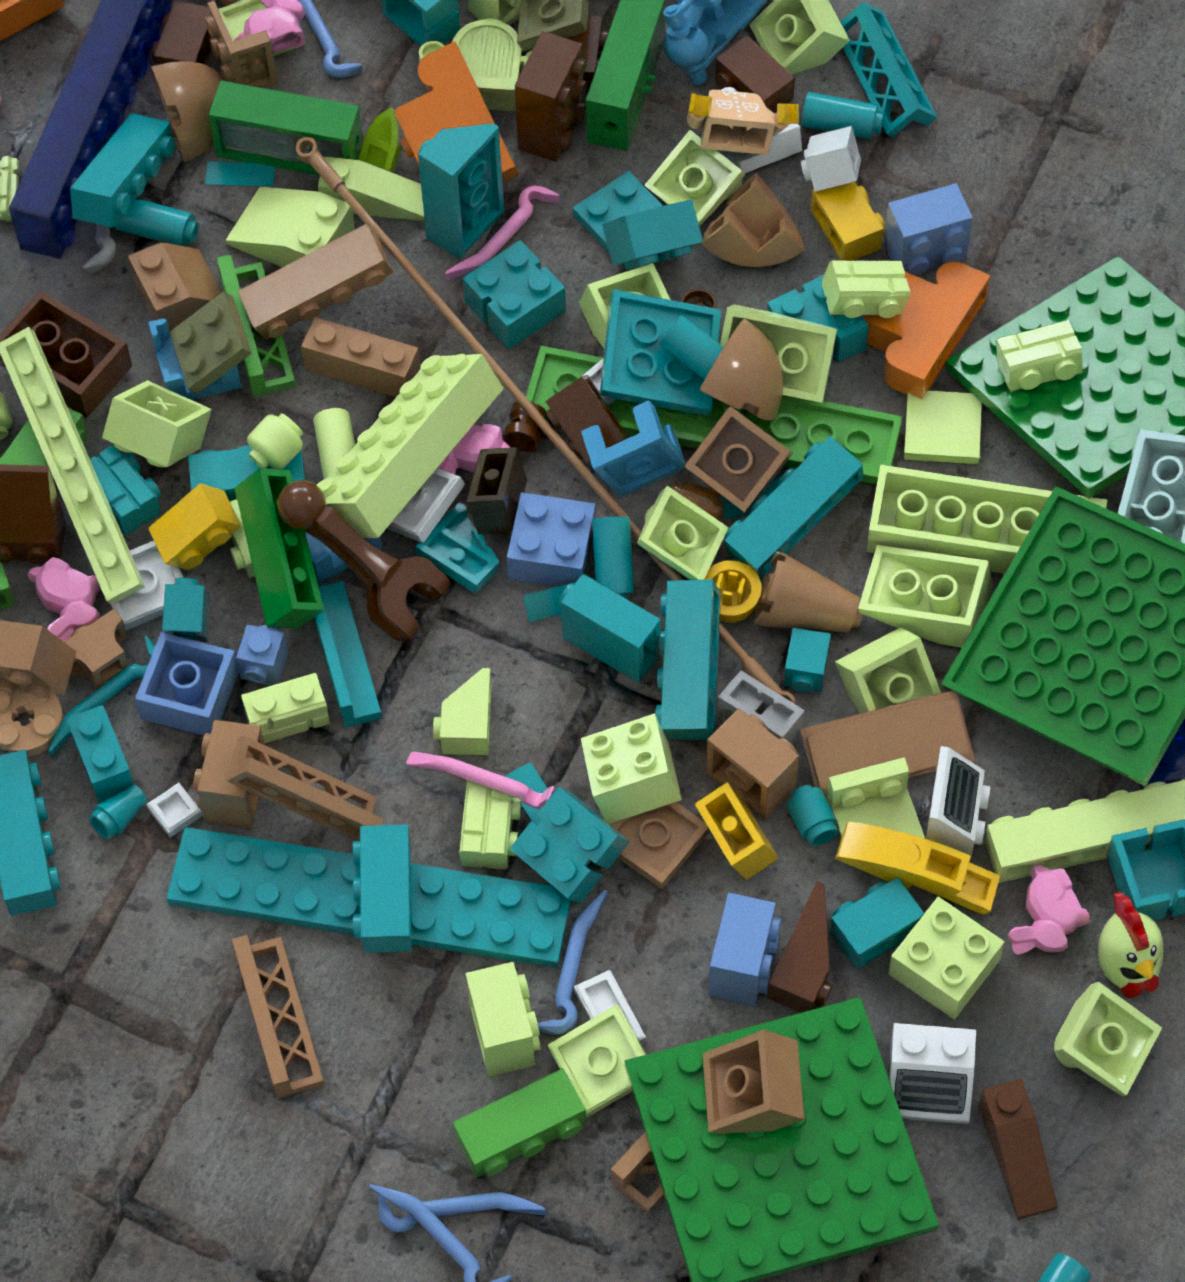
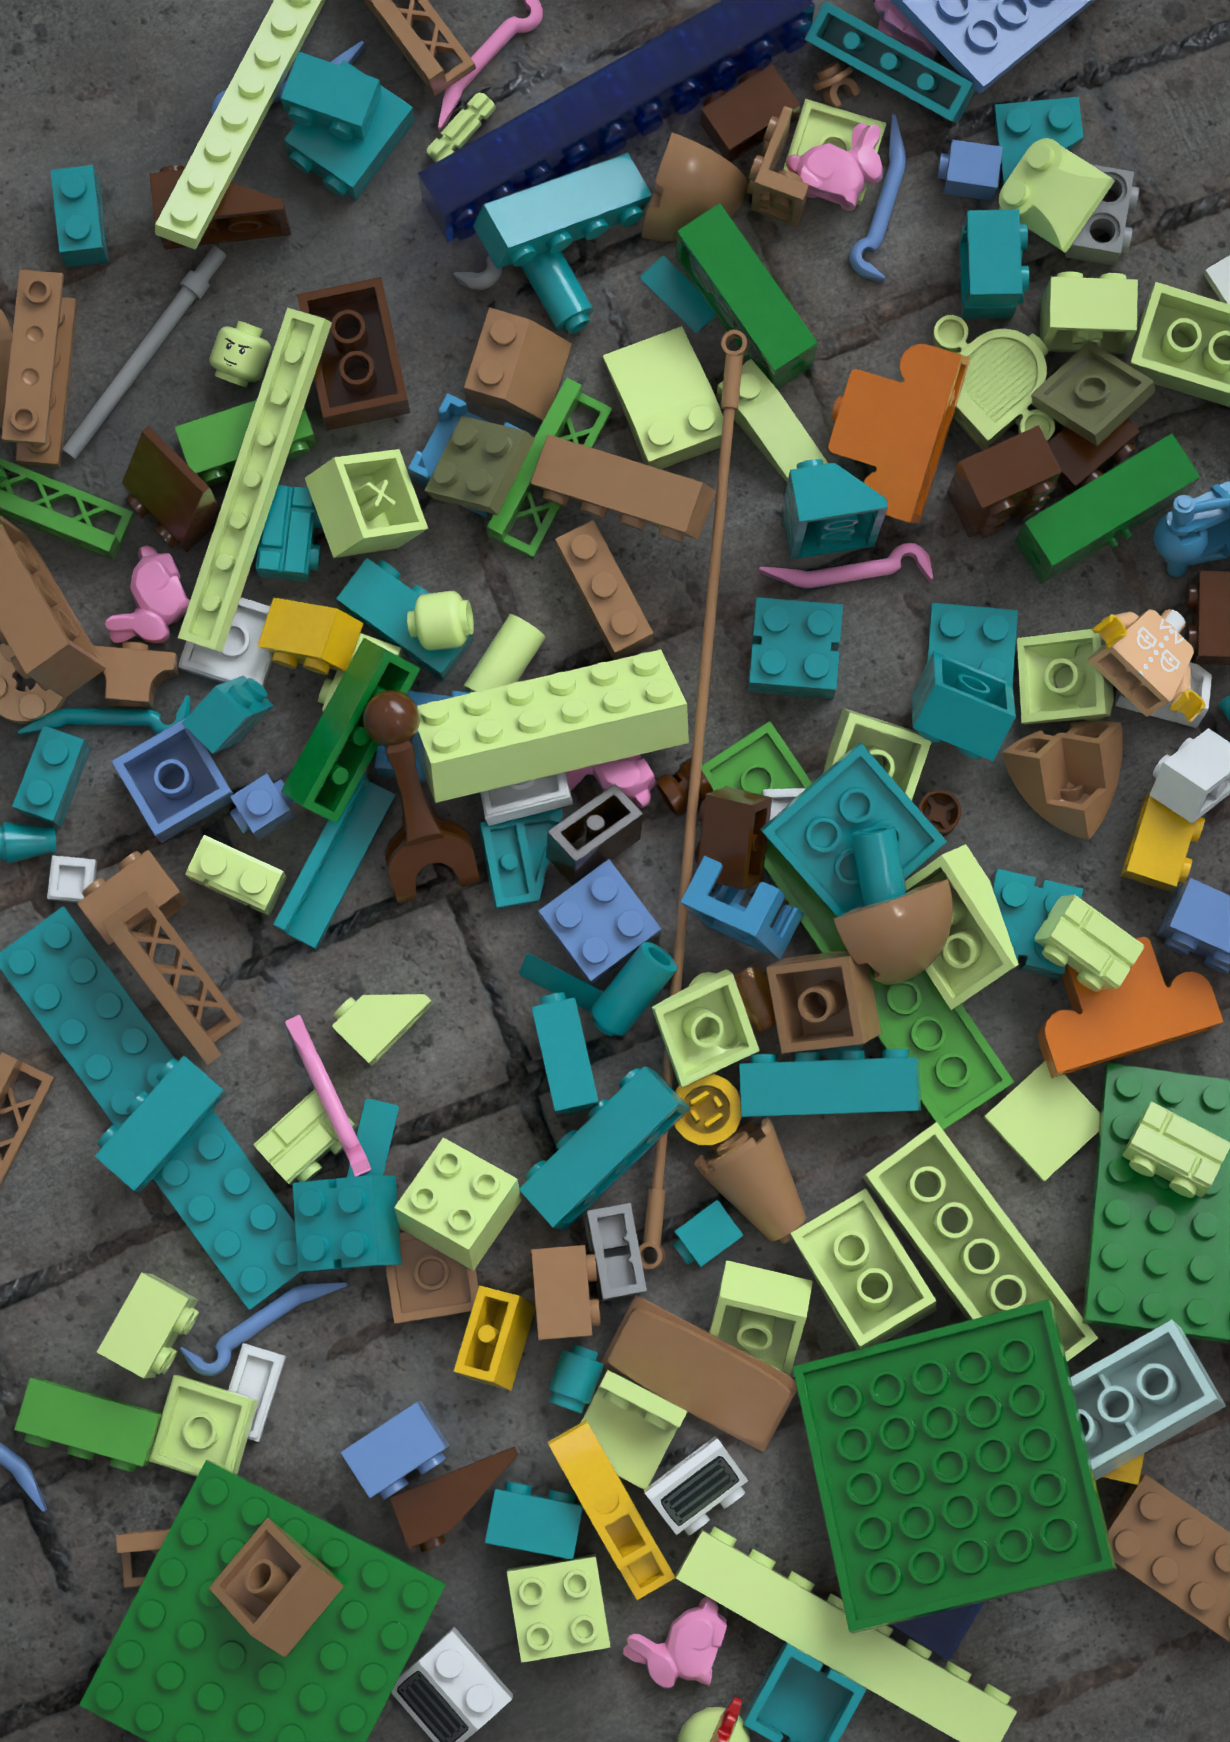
camera: 40 degrees right, 20 degrees up
lime plate [358,108,402,173] -> none

